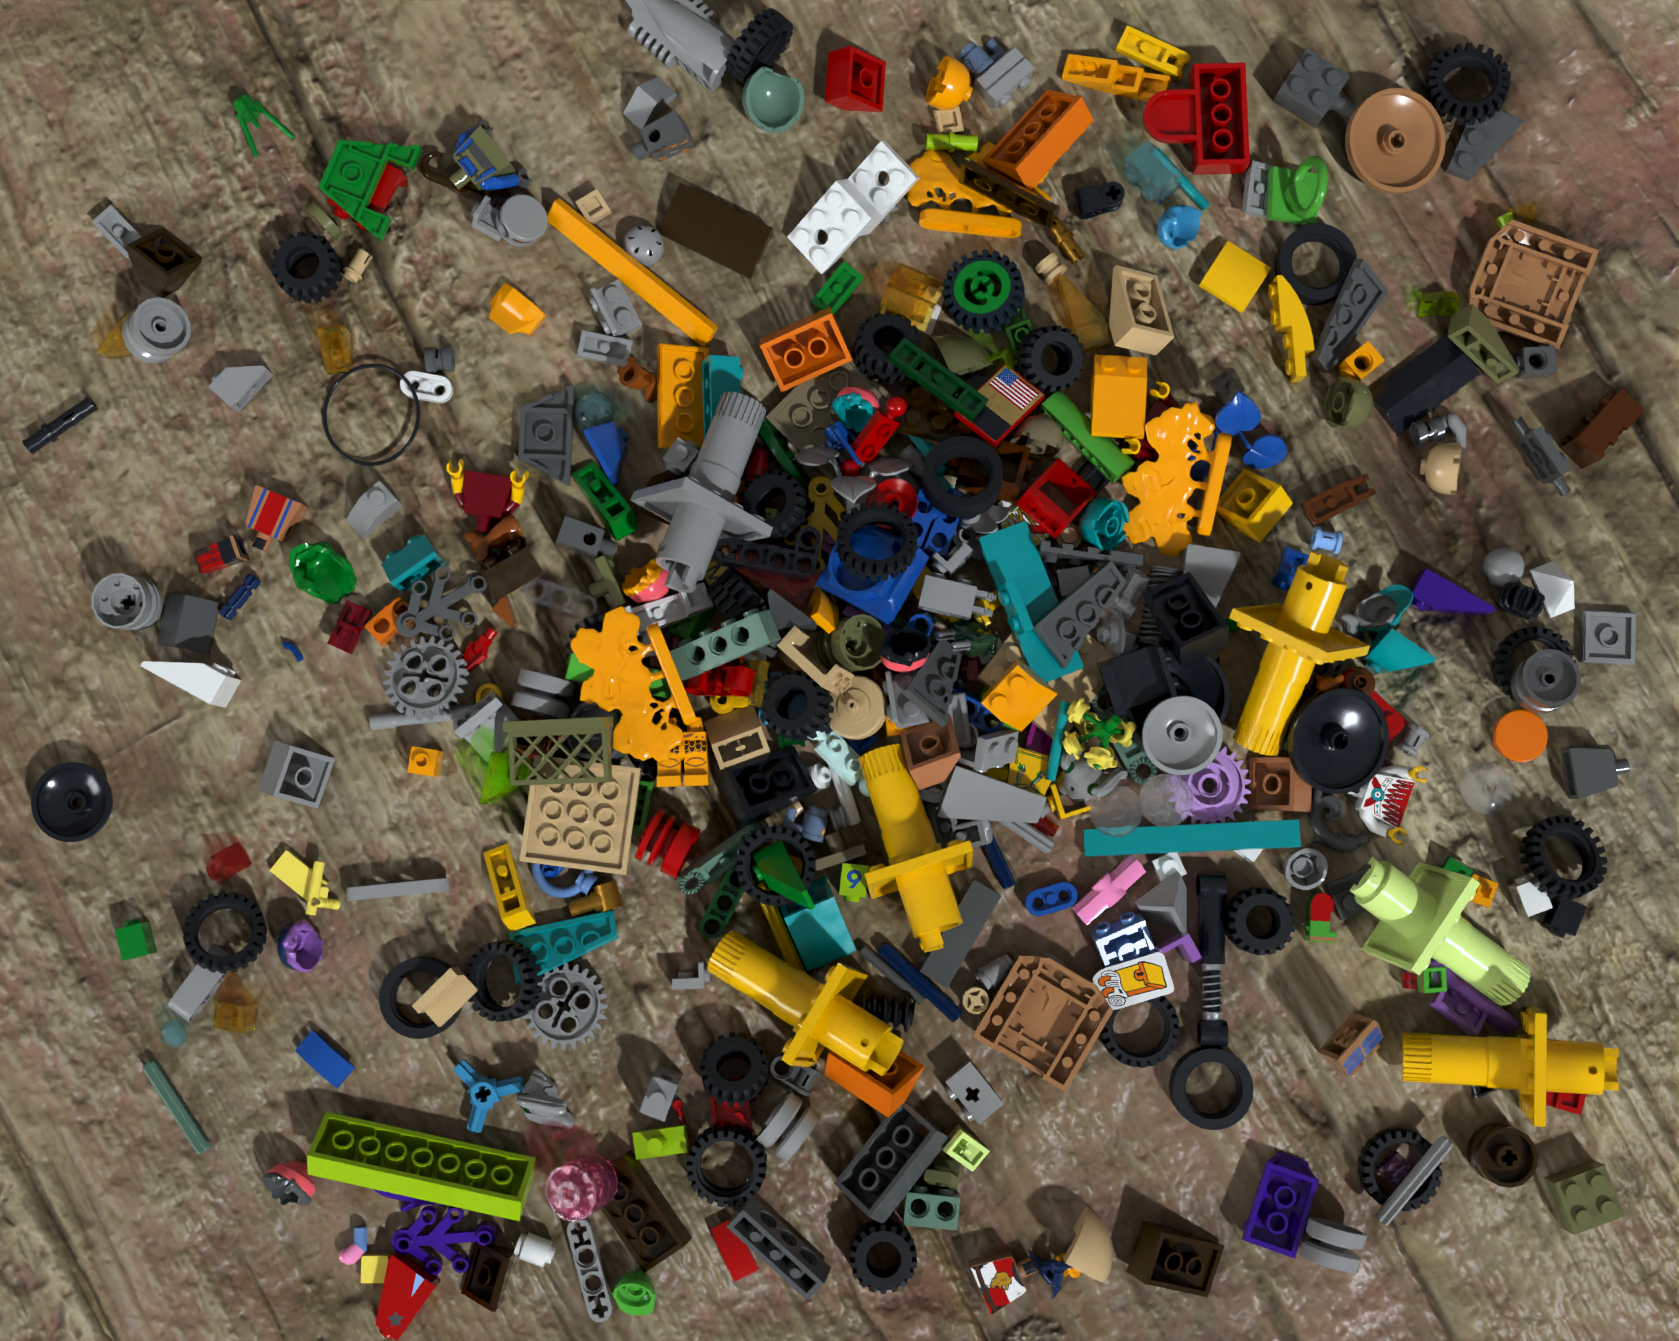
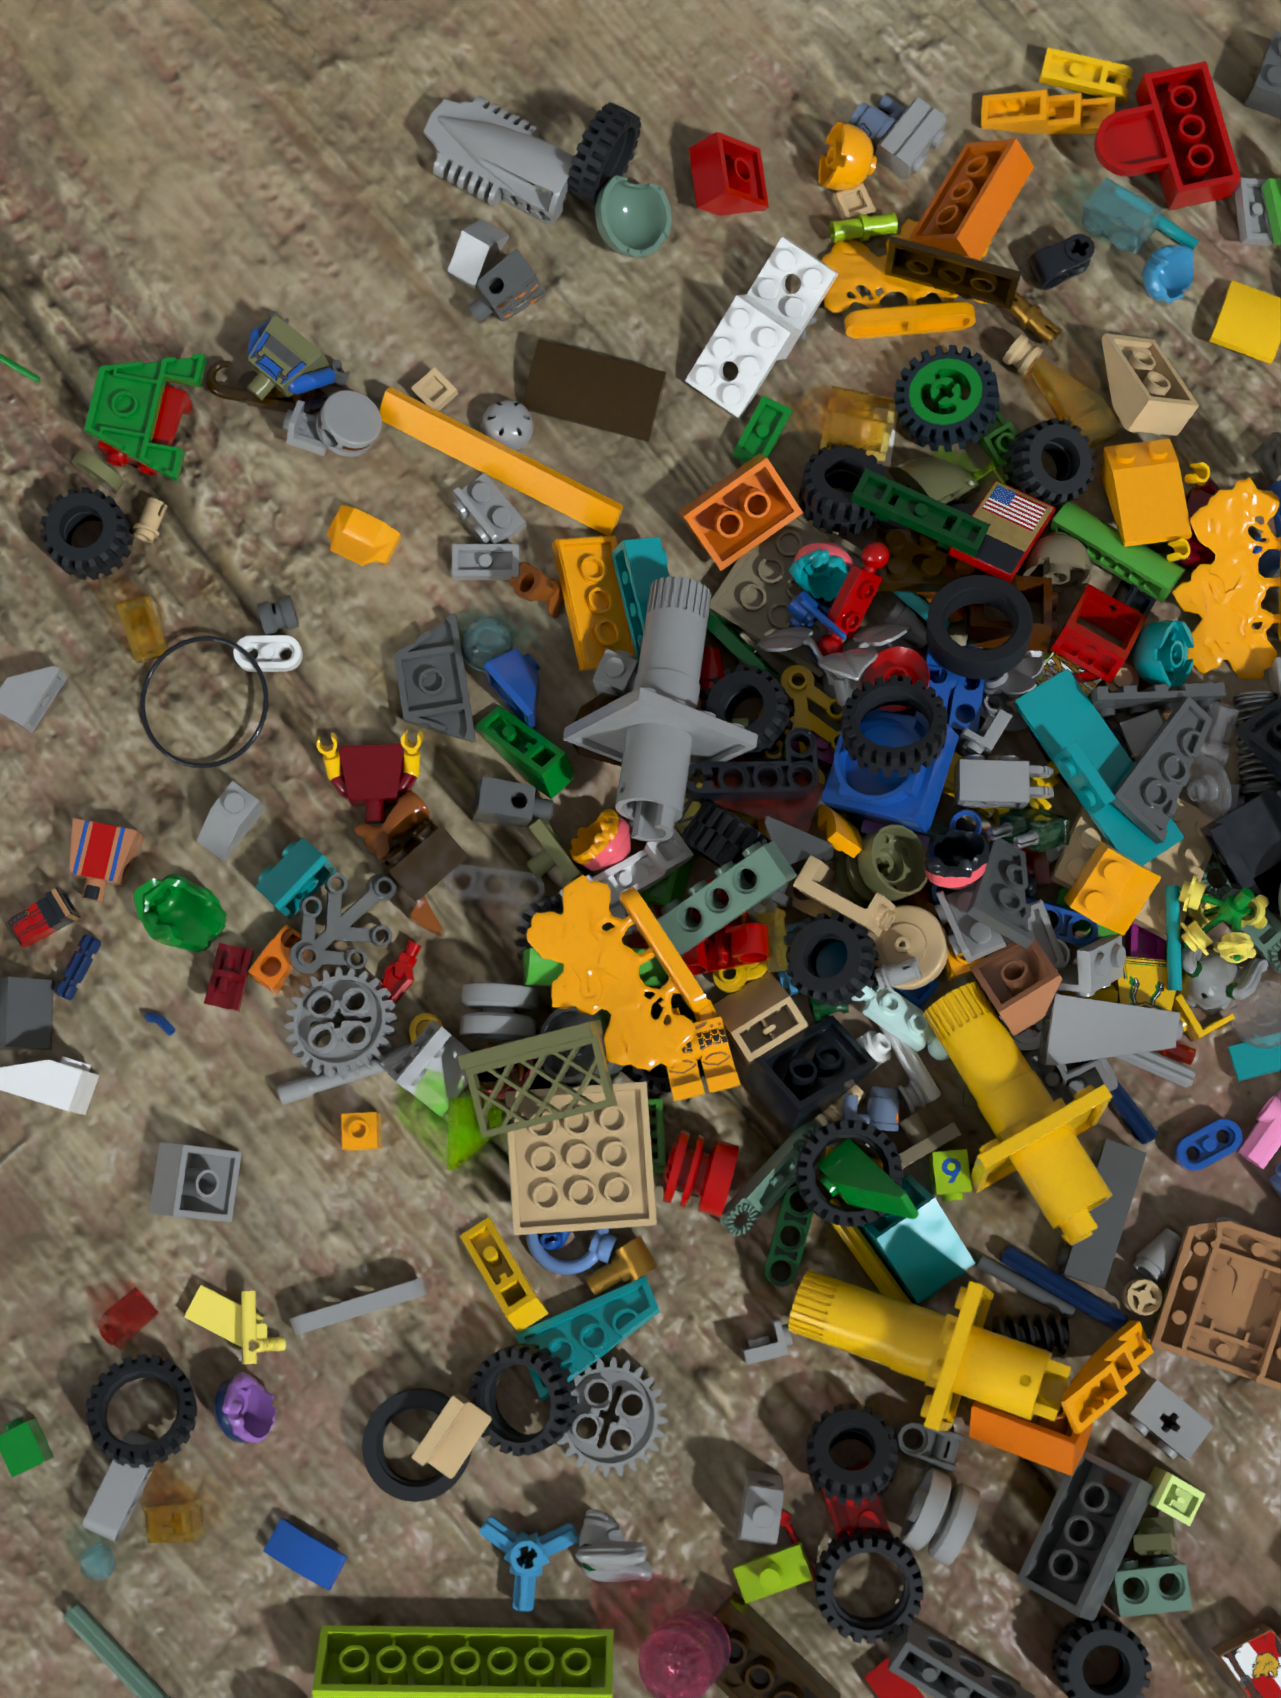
camera: 10 degrees left, 5 degrees down
none -> light grey pin [875,956,922,991]
none -> light orange slope [1060,1320,1153,1434]

